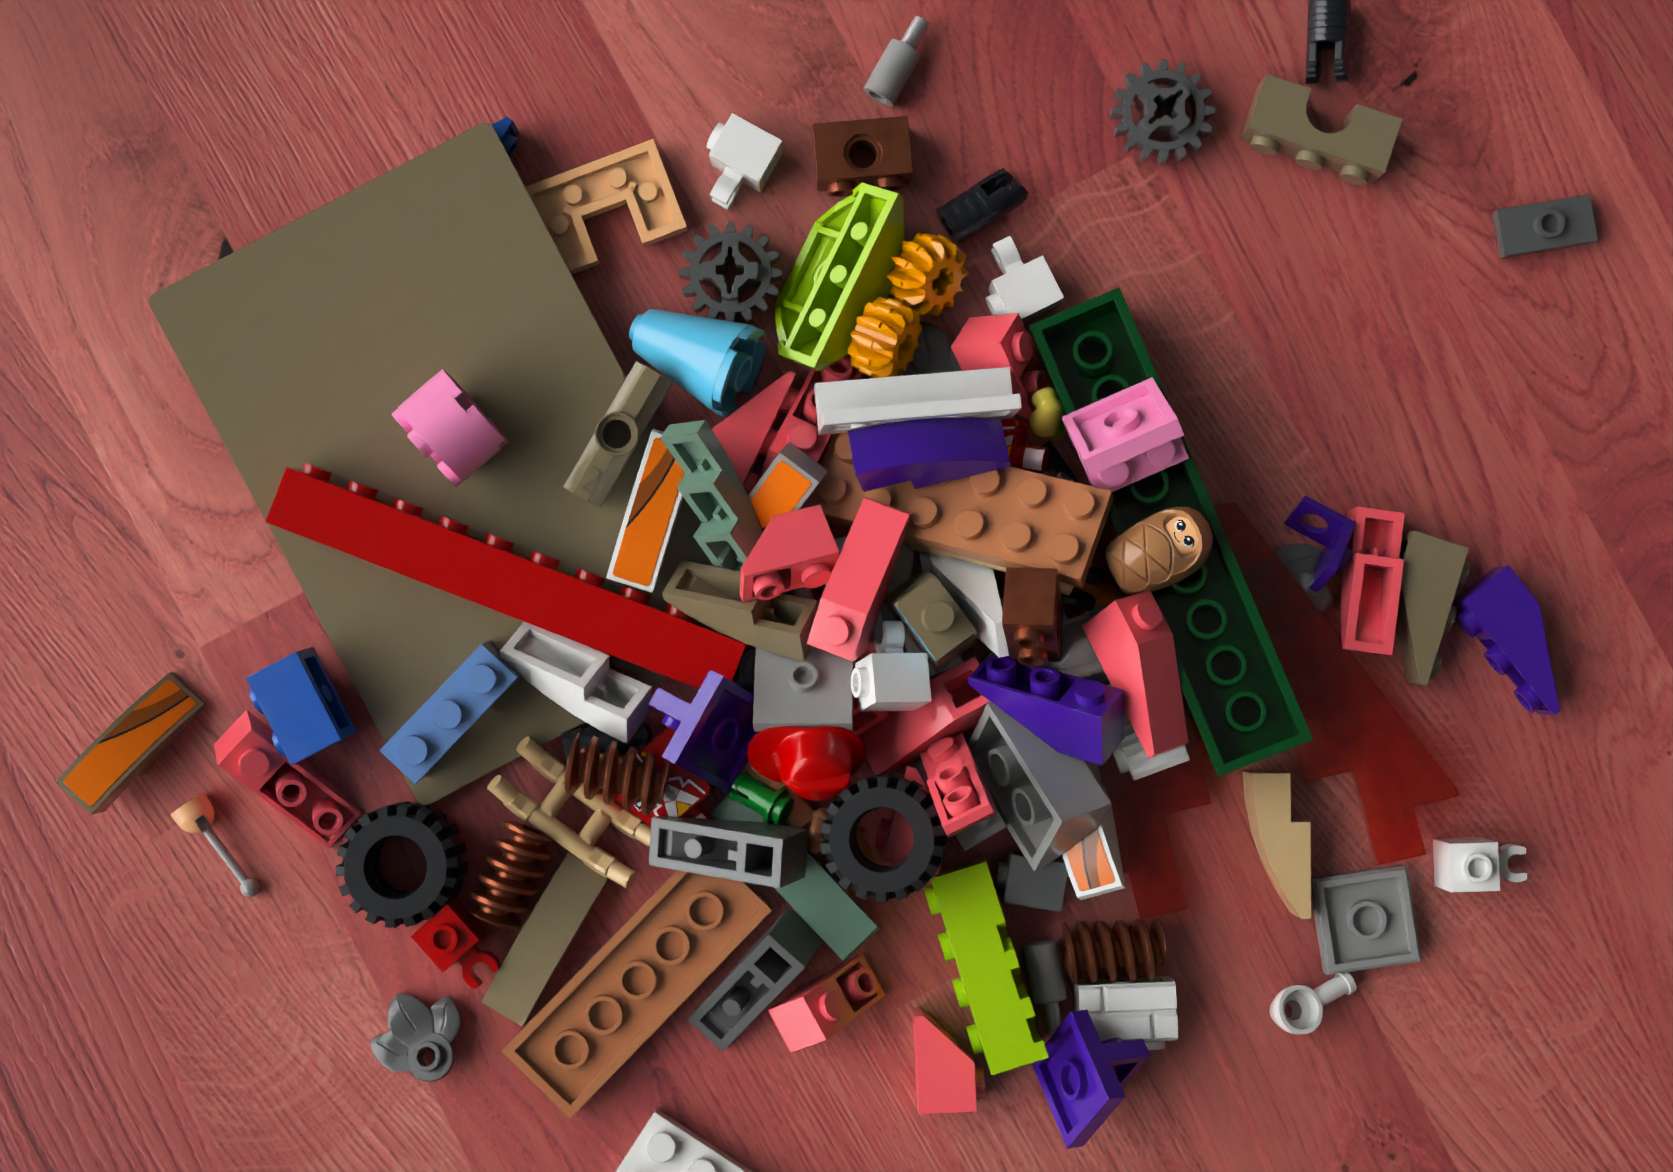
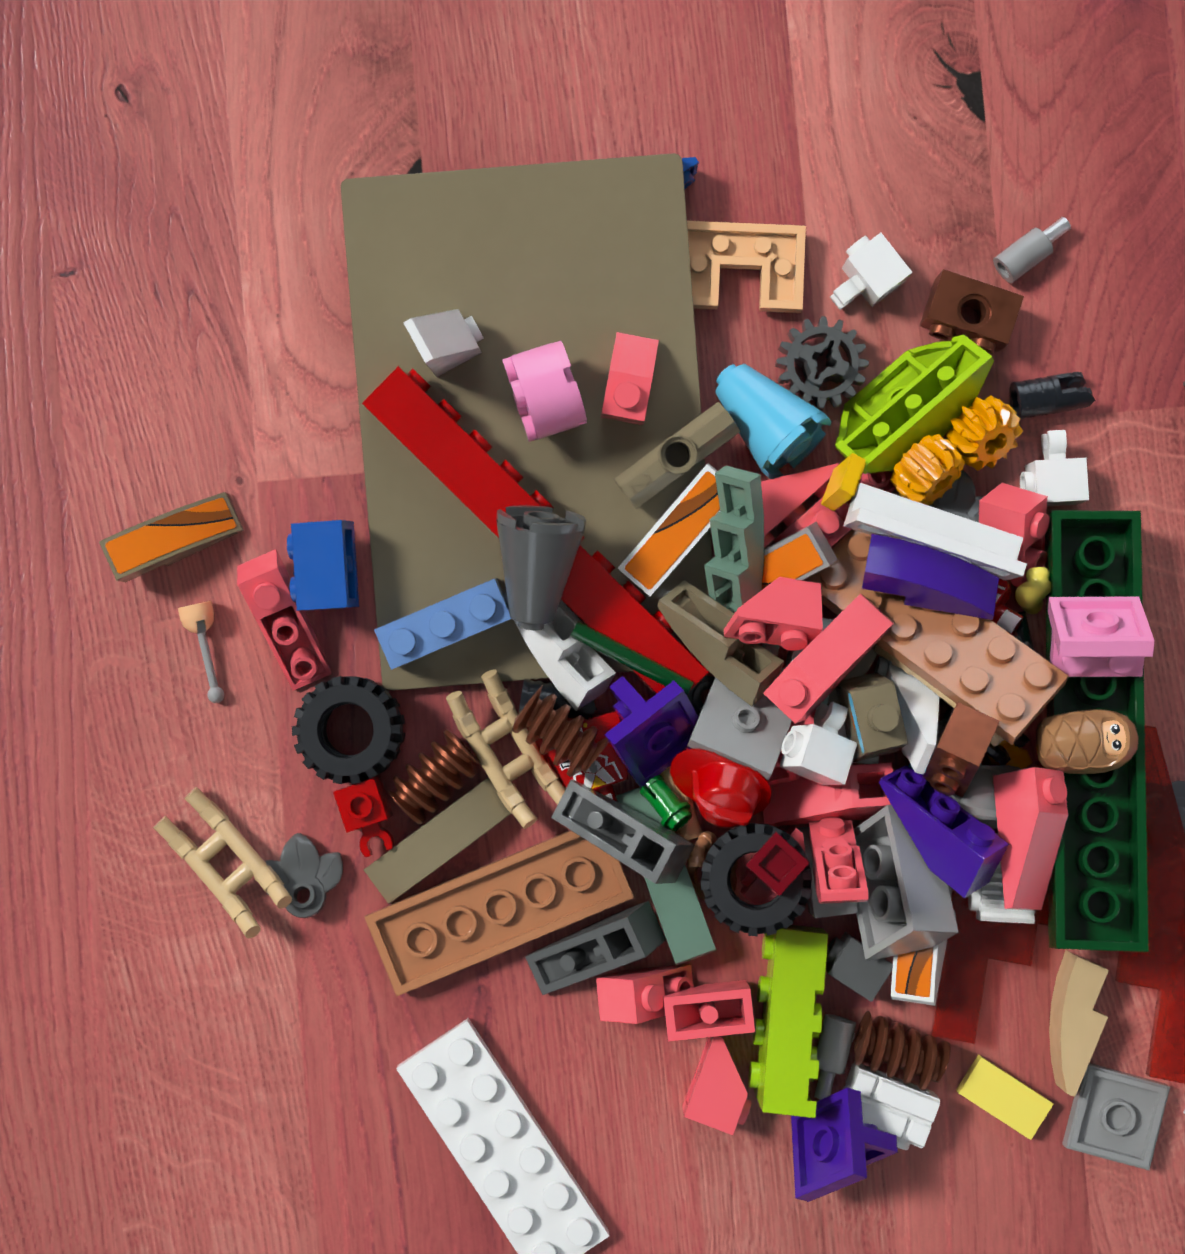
camera: 25 degrees right, 0 degrees up
white bar [1270,972,1357,1035] -> none
none -> tan piece [153,787,292,938]
none -> white slope [403,309,484,377]
none -> dark grey cone [496,505,586,630]
none -> dark green bar [570,621,694,695]
none -> coral slope [601,332,659,425]
none -> coral slope [663,980,755,1042]
none -> dark red tile [746,832,810,896]
none -> yellow tile [821,453,866,511]
none -> light yellow tile [956,1054,1054,1140]

